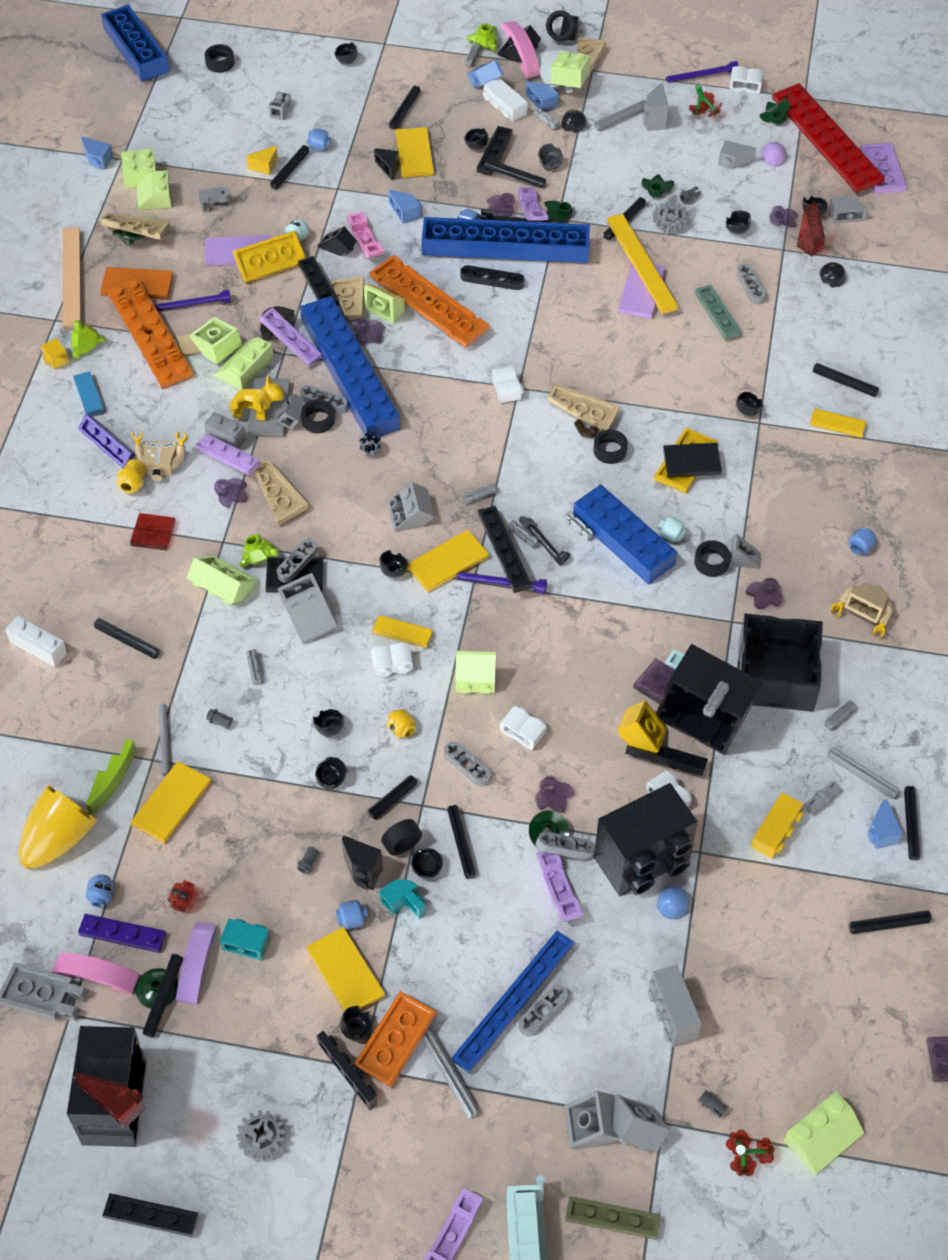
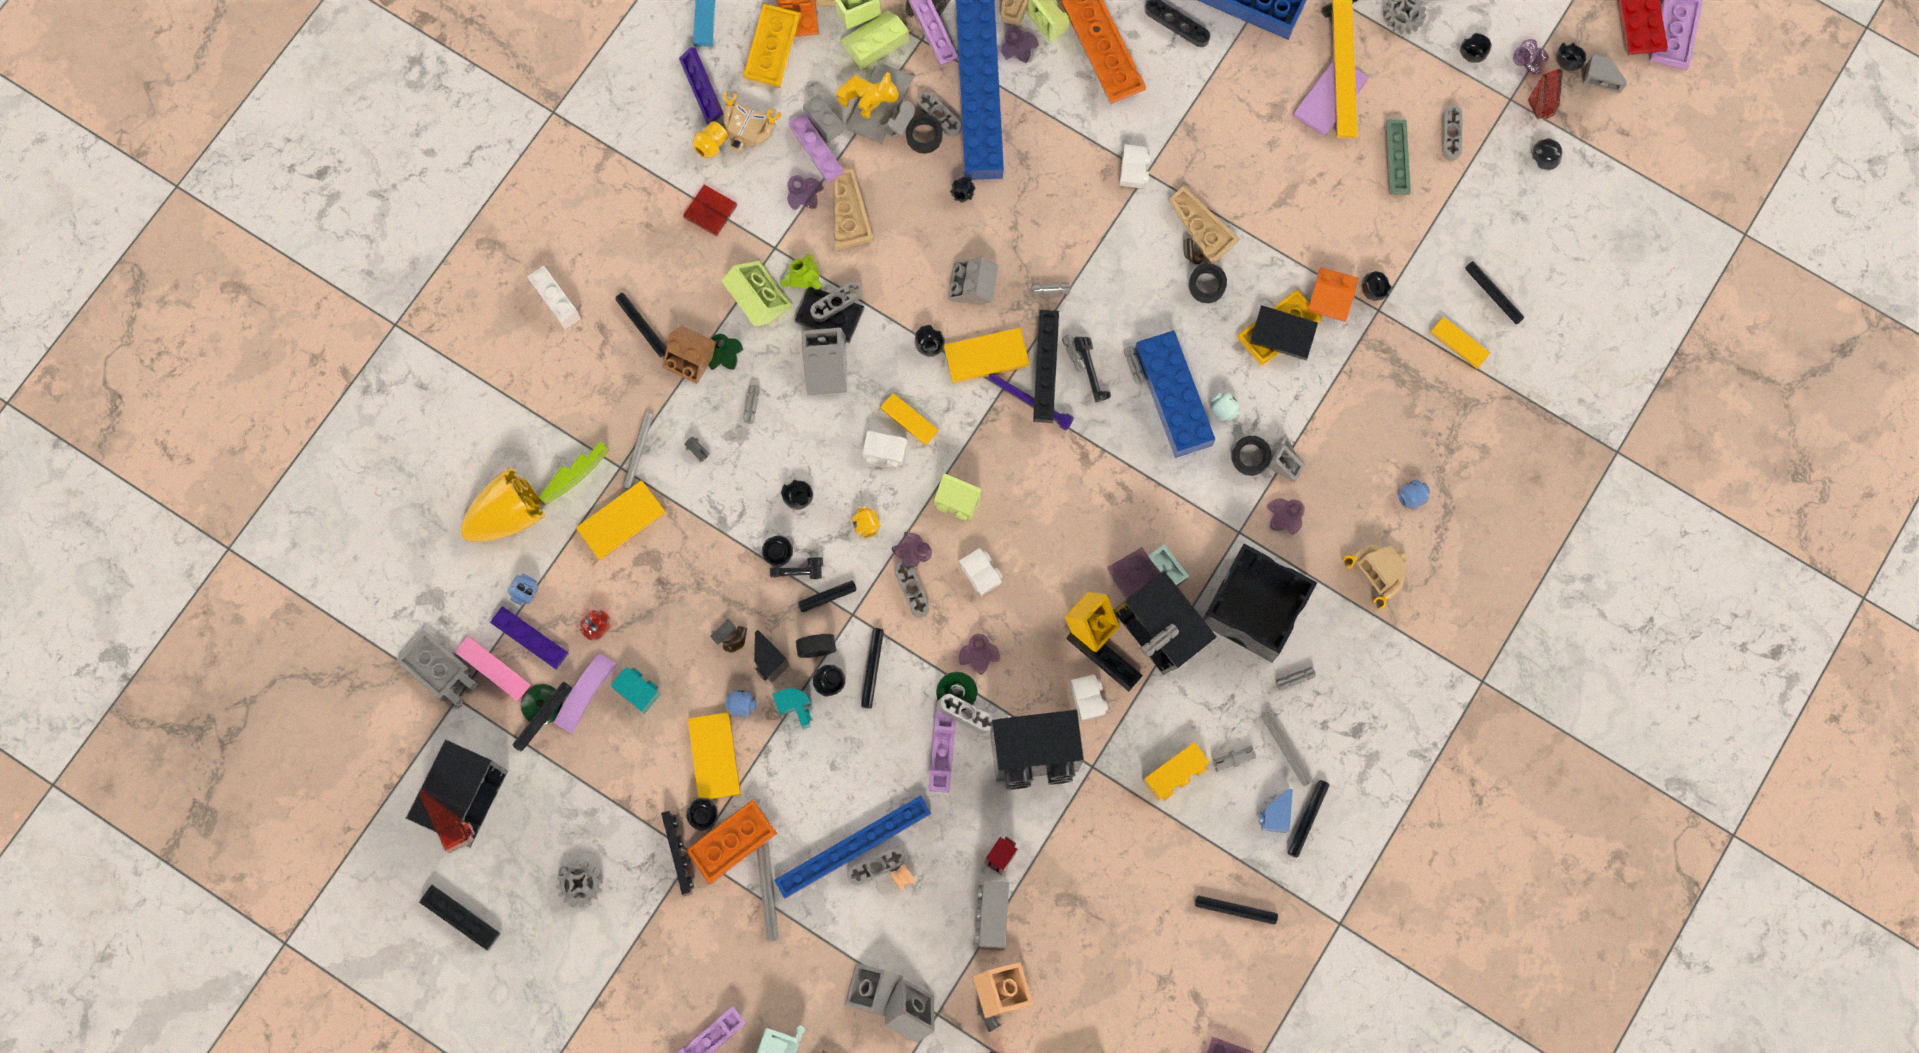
camera: 20 degrees right, 20 degrees up
medium blue hair [657,886,690,919] -> none
none -> medium nougat slope [662,326,716,384]
none -> dark green plate [709,334,743,370]
none -> dark brown arm [723,626,748,653]
none -> yellow tile [743,3,801,88]
none -> black brick [770,557,823,579]
none -> light nougat wheel [890,864,915,891]
none -> clear purple plate [892,532,932,567]
none -> light nougat brick [973,962,1033,1018]
none -> dark red brick [984,837,1018,876]
none -> orange slope [1308,267,1358,322]

